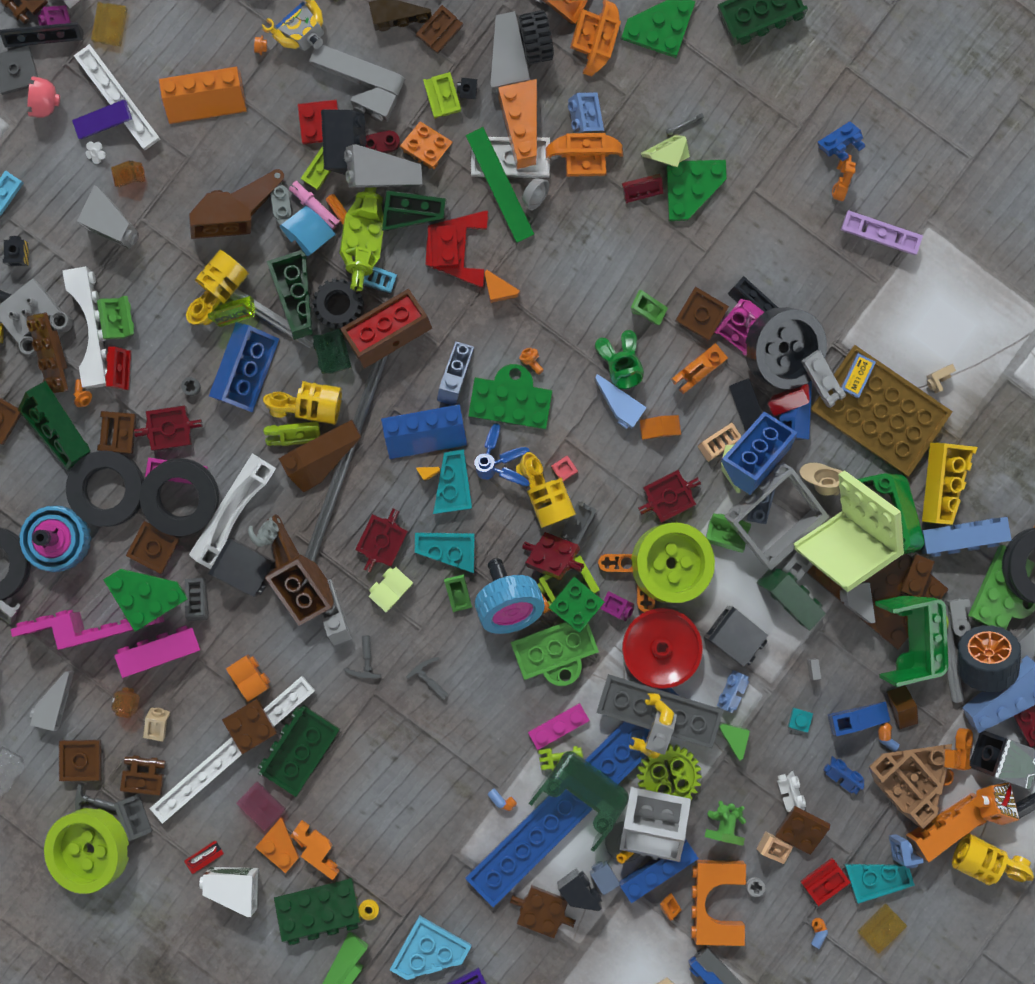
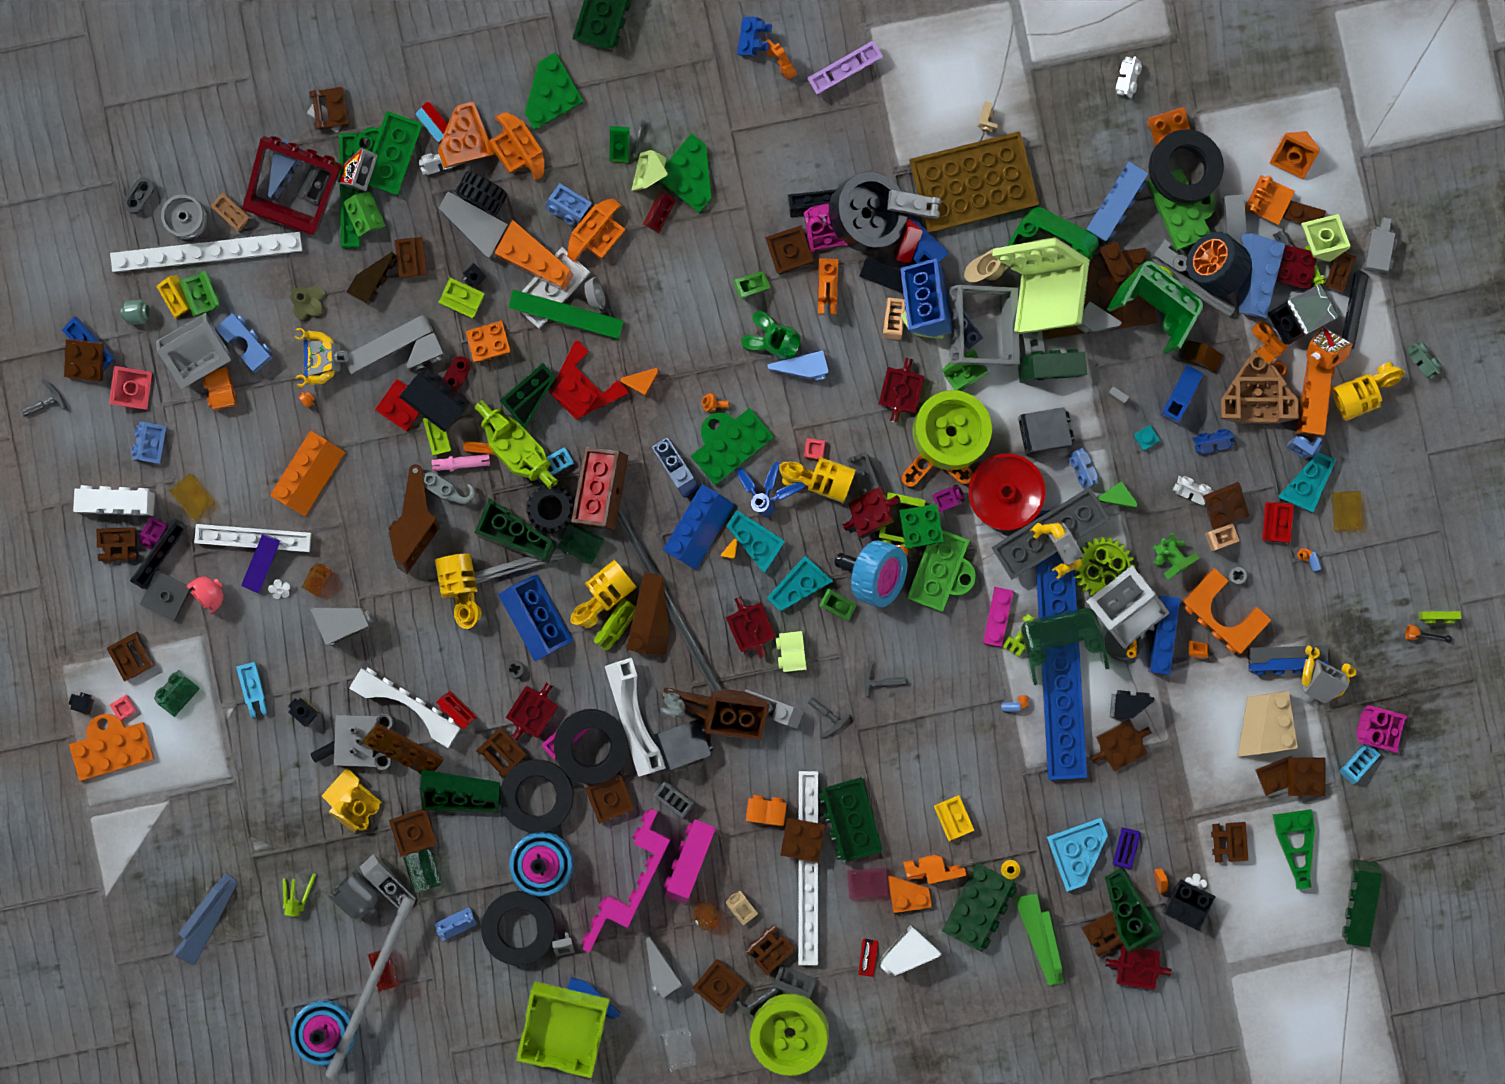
camera: 40 degrees left, 0 degrees up
orange plate [73,379,92,407] -> none
bright green bracket [97,296,134,339] -> none
green plate [103,569,188,631] -> none
clear neon green panel [208,296,255,327] -> none
dark azure slope [279,206,335,256] -> none
light grey slope [344,145,422,188] -> none
sand blue brick [590,861,620,896] -> none
orange slope [639,415,681,440] -> none
tile [841,353,876,398] -> none
arm [878,723,900,752] -> none
yellow wedge [922,443,978,525] -> none
none -> green slope [609,126,630,163]
none -> yellow plate [933,795,974,841]

